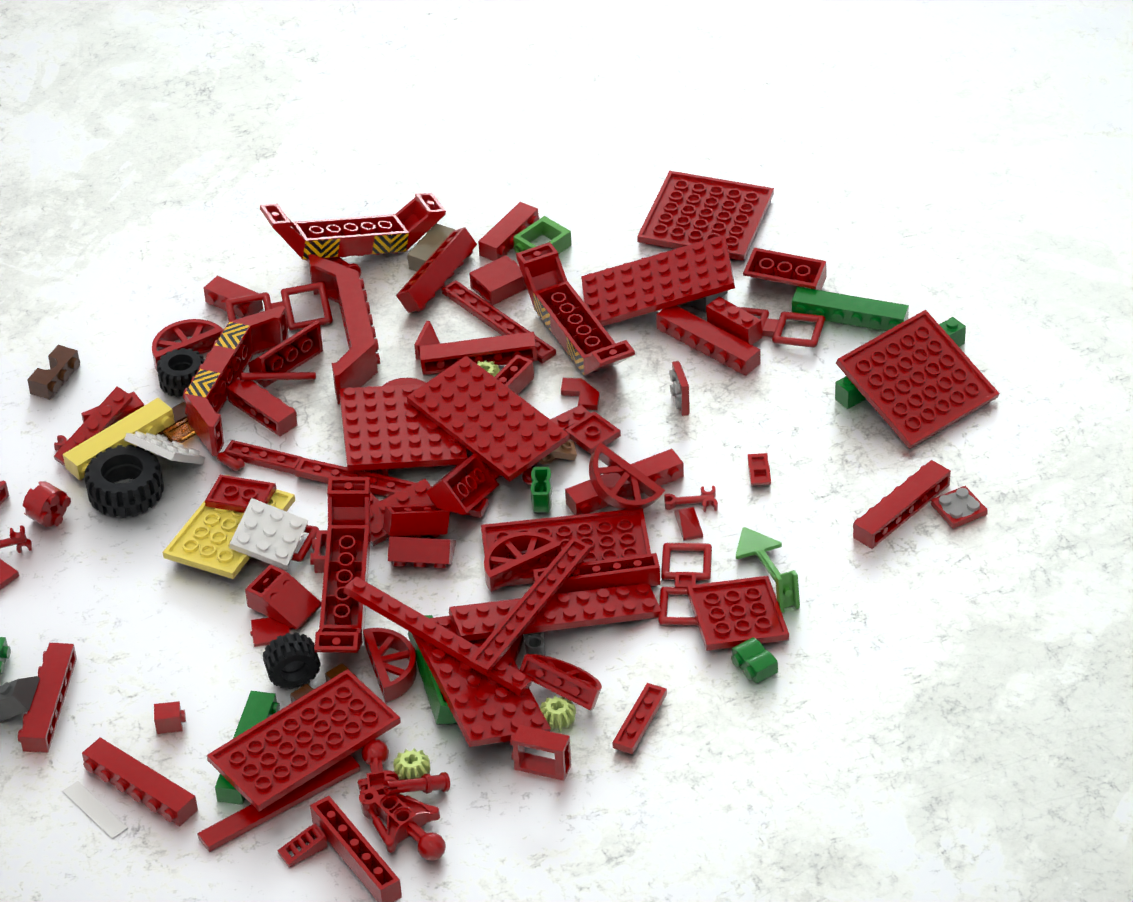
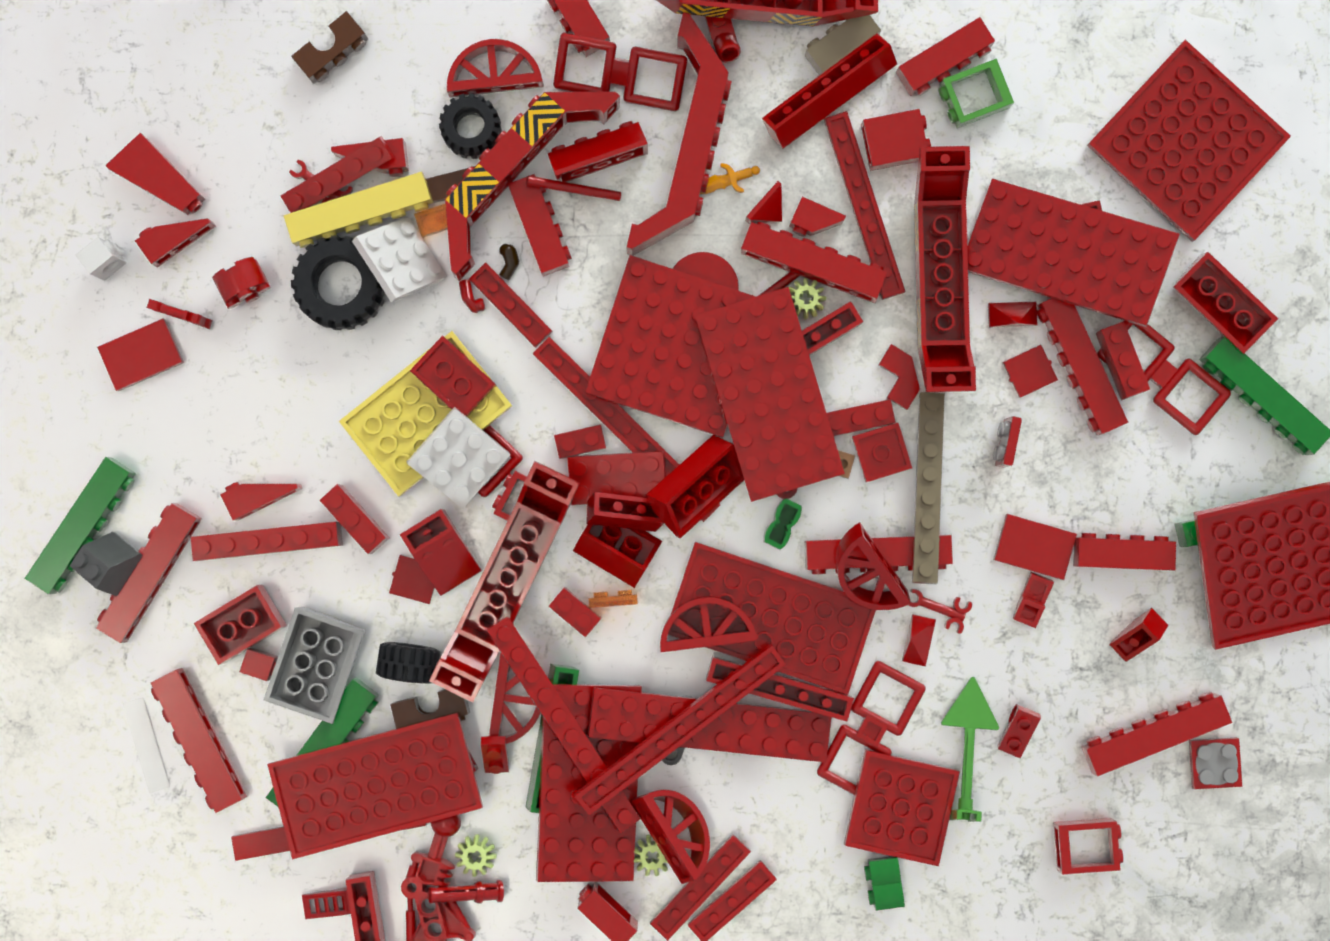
camera: 20 degrees right, 45 degrees up
none -> red brick [190,522,343,561]
none -> red brick [194,585,287,665]
none -> red slope [220,482,303,521]
none -> light grey slope [263,607,365,724]
none -> red brick [319,484,390,554]
none -> red plate [481,736,509,774]
none -> dark brown arm [499,244,519,281]
none -> red brick [548,587,602,637]
none -> clear orange plate [588,590,638,608]
none -> red plate [650,834,751,941]
none -> light orange piece [701,163,760,194]
none -> red slope [789,196,846,237]
none -> dark tan plate [912,392,945,585]
none -> red slope [988,302,1037,327]
none -> red tile [993,514,1077,580]
none -> red plate [998,704,1041,758]
none -> red piece [1002,345,1058,398]
none -> red window [1053,818,1123,875]
none -> red brick [1073,533,1176,571]
none -> red slope [1109,608,1169,662]

